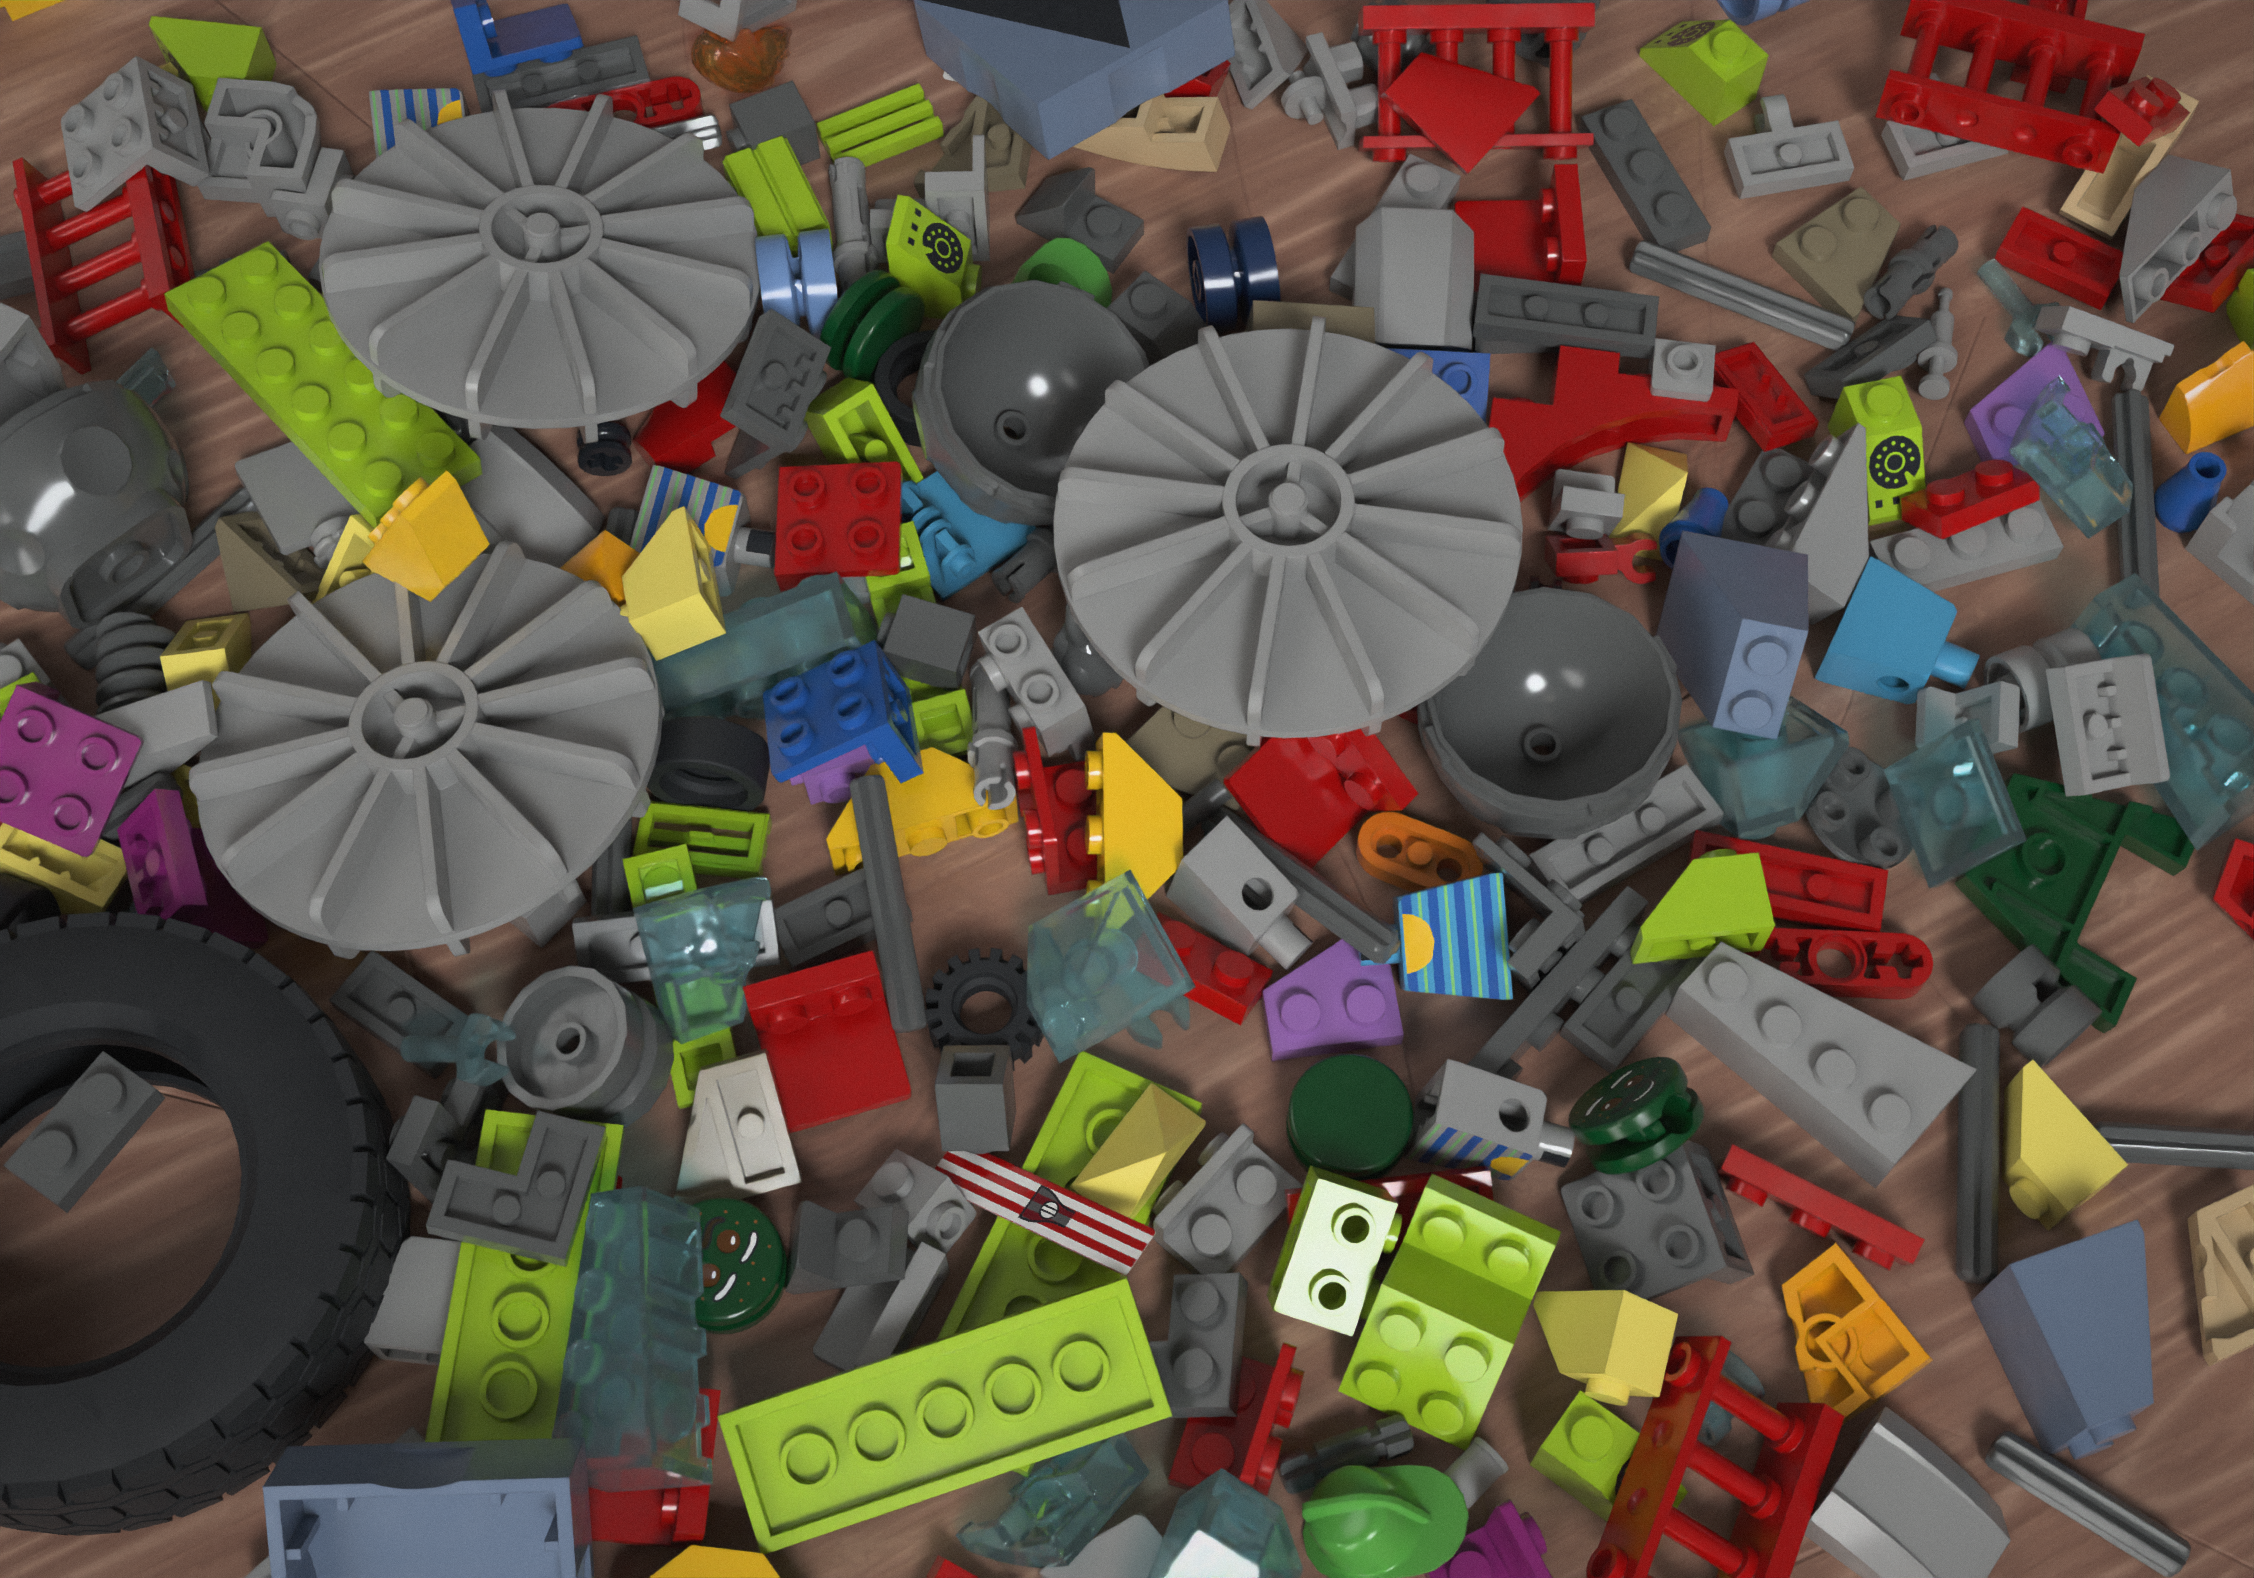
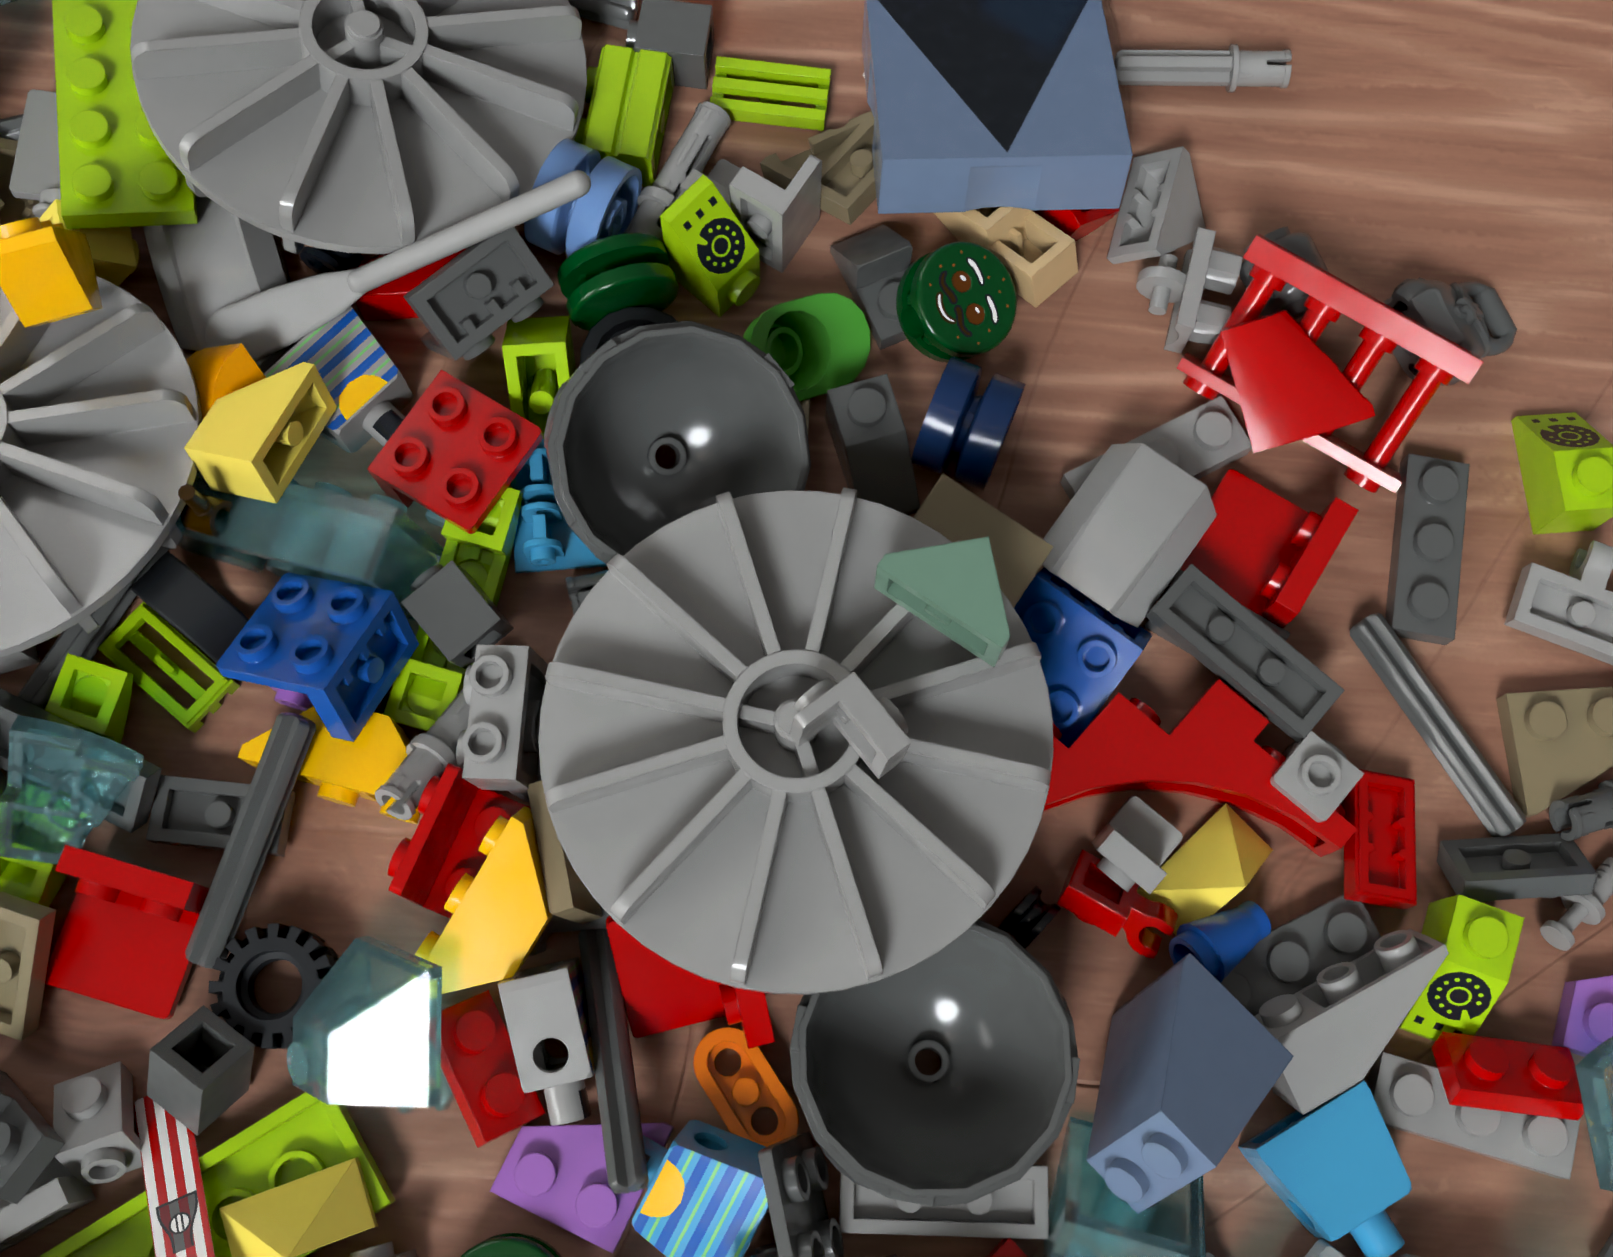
camera: 30 degrees right, 10 degrees up
none -> dark brown hand [178,484,233,538]
none -> light grey piece [204,170,591,362]
none -> dark tan plate [527,780,603,924]
none -> light grey bracket [789,672,911,779]
none -> sand green slope [874,536,1011,667]
none -> dark green head [896,242,1017,363]

